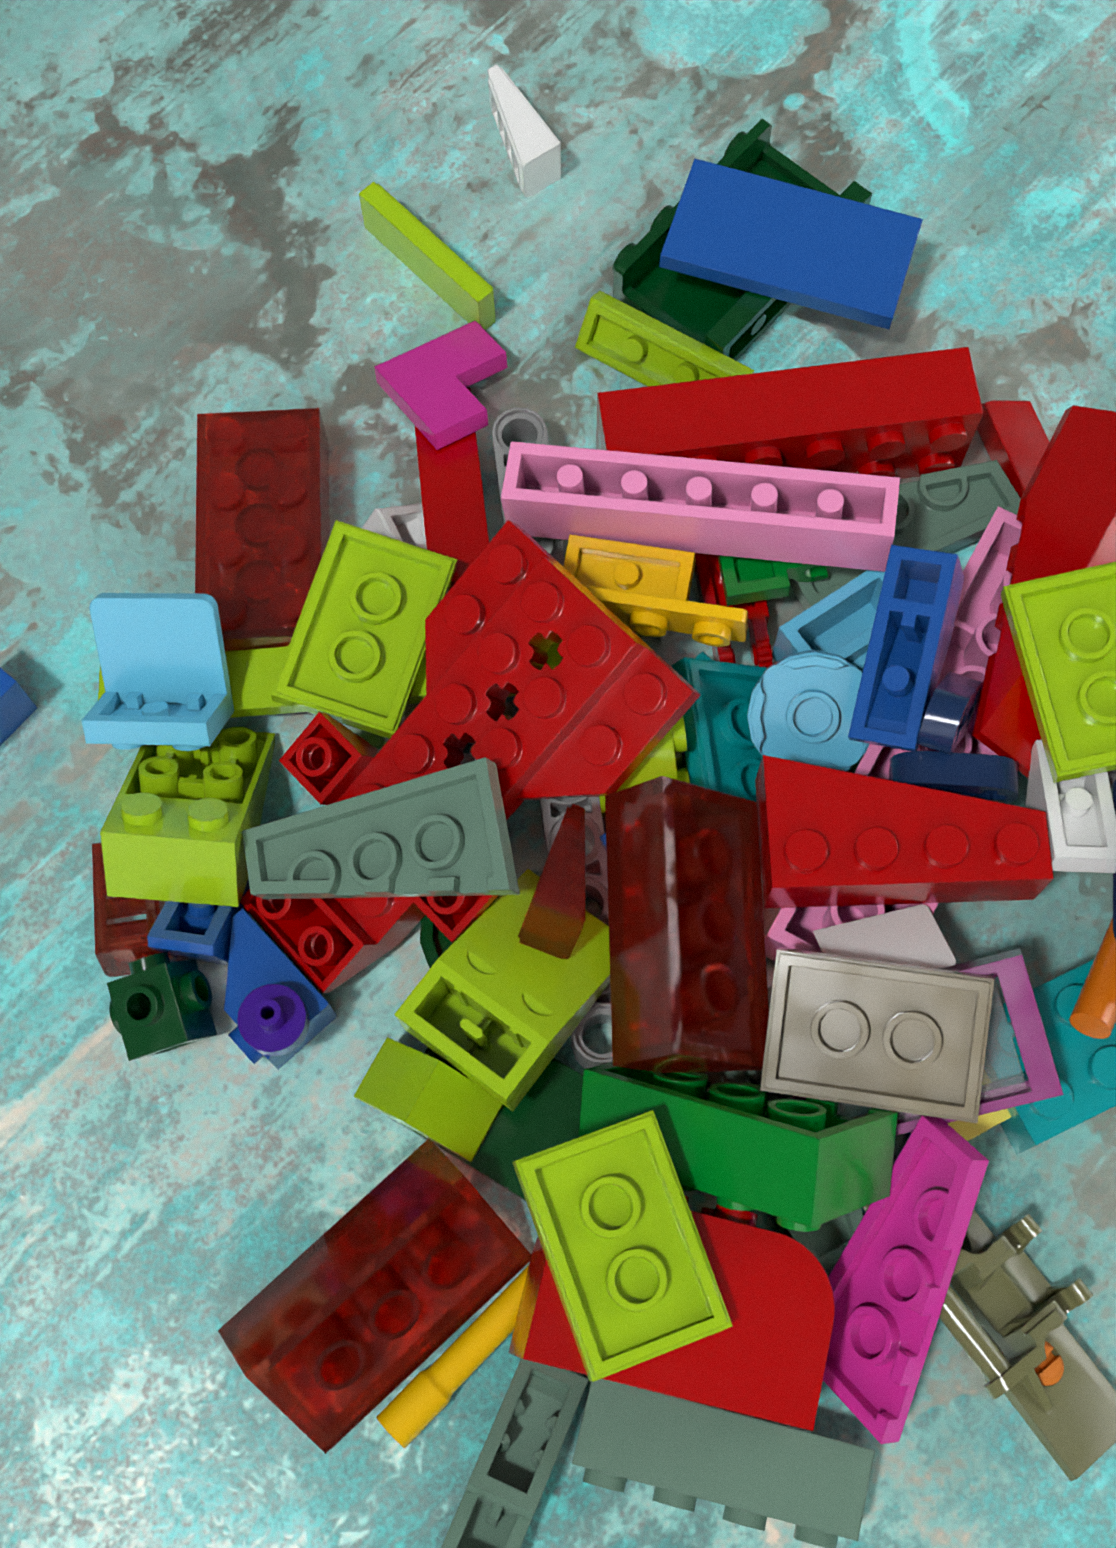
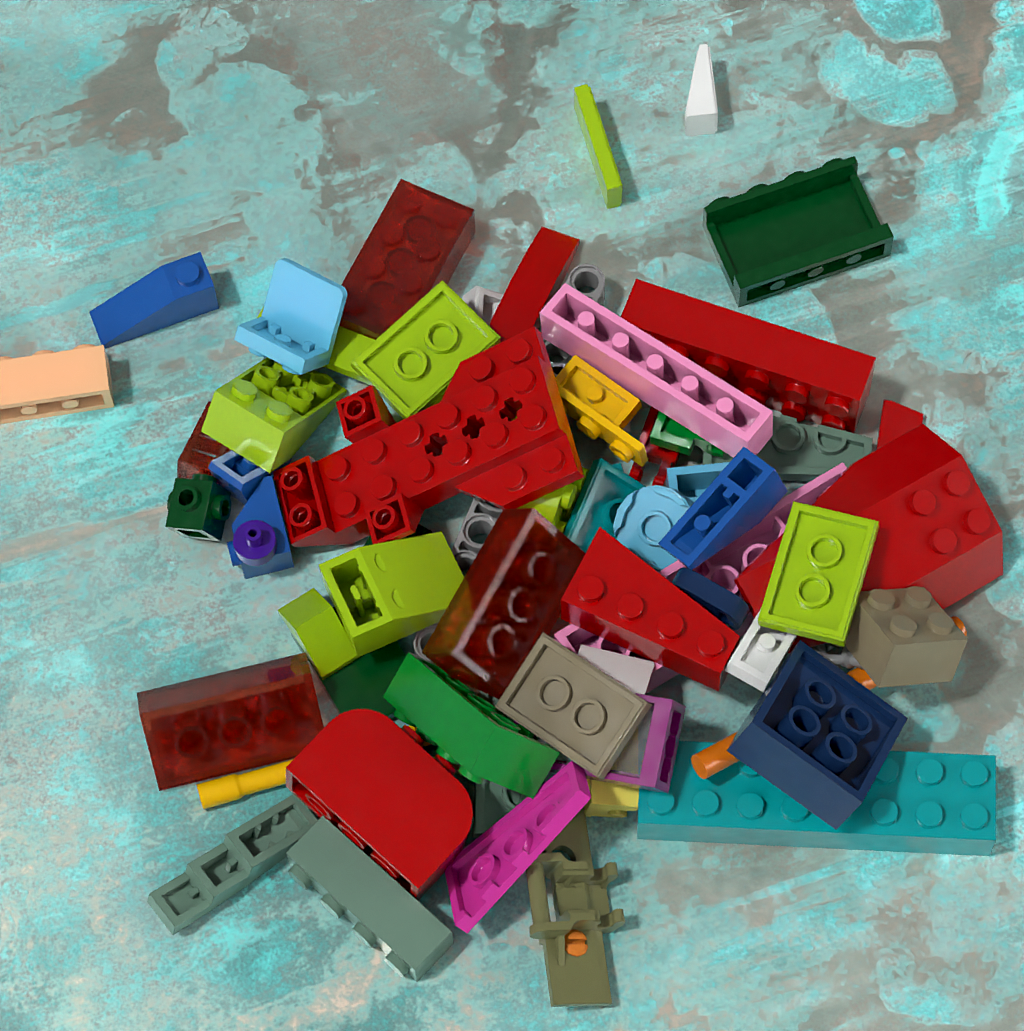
camera: 30 degrees right, 5 degrees down
sand green wing [242,757,520,899] -> none
dark pink tile [374,320,508,450] -> none
lime tile [512,1110,733,1382] -> none
clear red slope [517,803,586,959] -> none
lime tile [575,291,755,386] -> none
blue tile [659,158,923,330] -> none
dark blue beam [917,671,983,755] -> none

